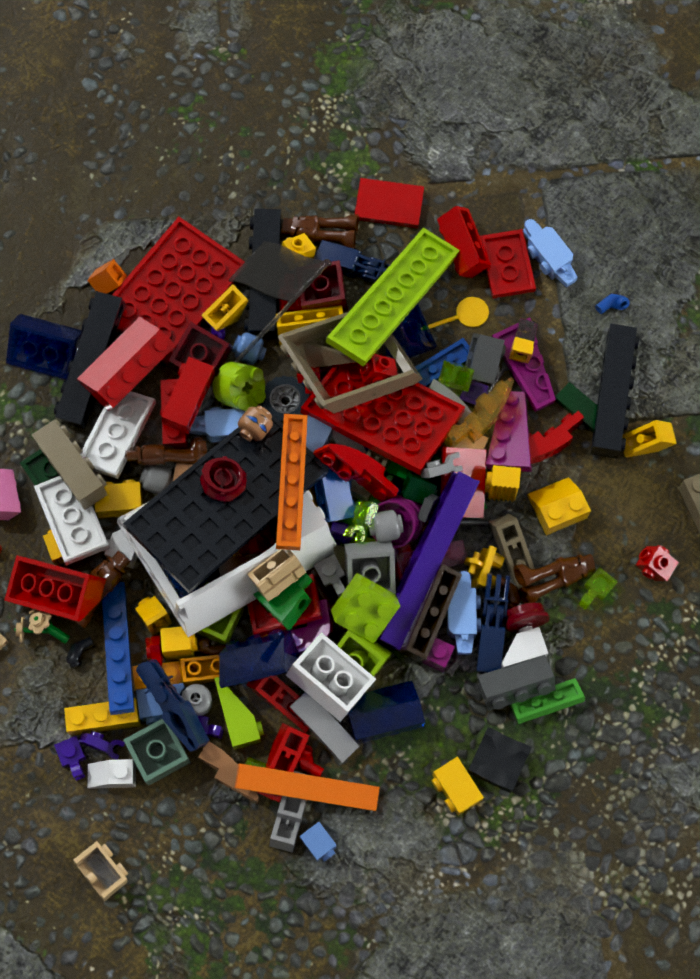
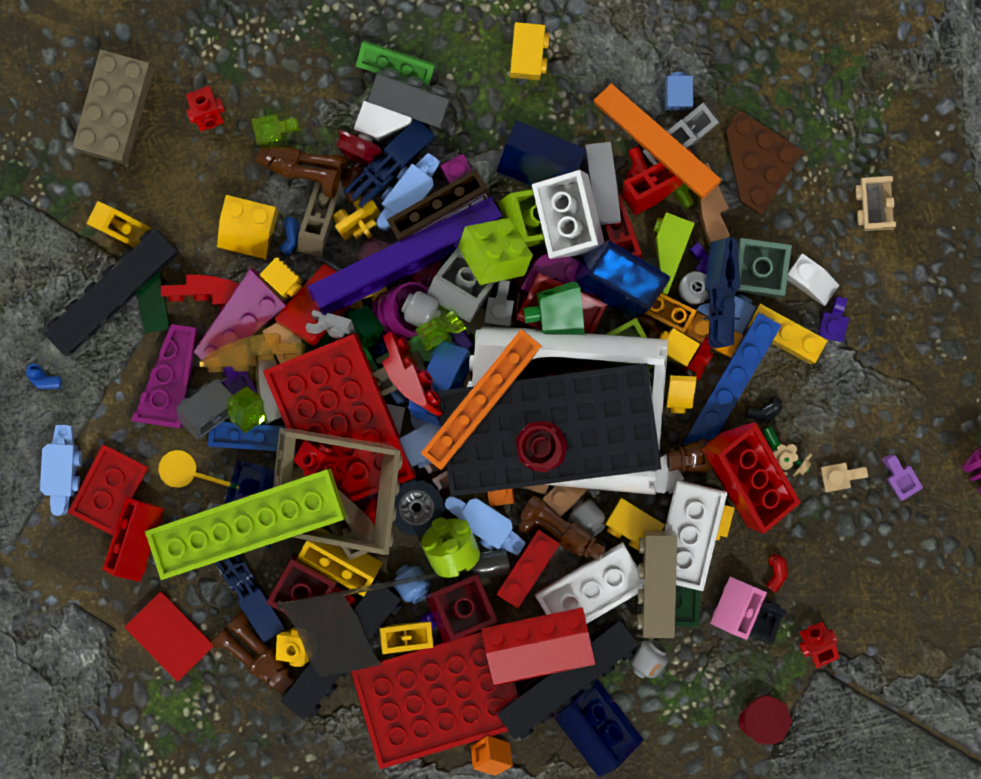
camera: 145 degrees left, 15 degrees up
dark purple plate [78,731,125,760] -> none
red brick [160,357,215,434] -> none
medium nougat head [238,406,273,441] -> none
tan brick [247,549,306,602] -> none
dark grey tile [418,494,439,522] -> none
black brick [468,727,532,793] -> none
leg [509,318,538,364] -> none
none -> blue arm [278,217,301,256]
none -> light grey head [630,640,668,678]
none -> reddish brown plate [725,110,803,216]

